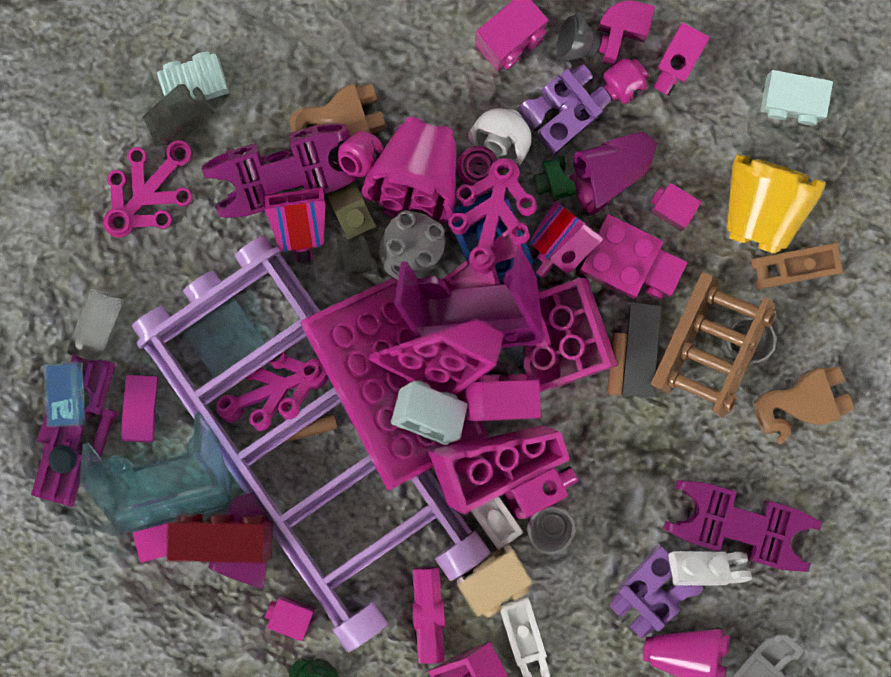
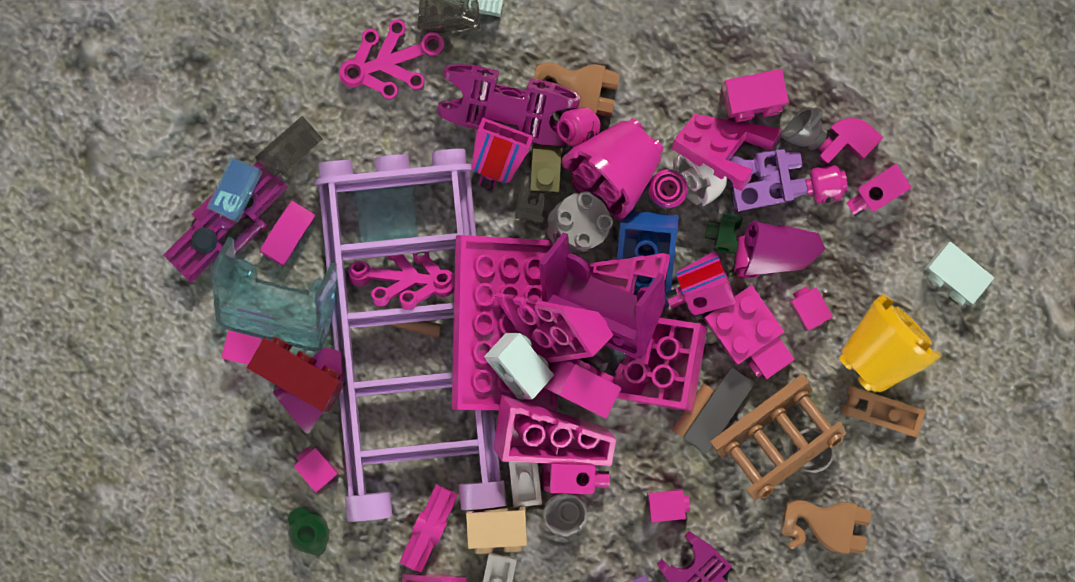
camera: 30 degrees right, 0 degrees up
dark pink plant [448,158,537,274] -> none
none -> dark pink brick [647,489,690,522]
none -> dark pink wing [672,114,782,191]

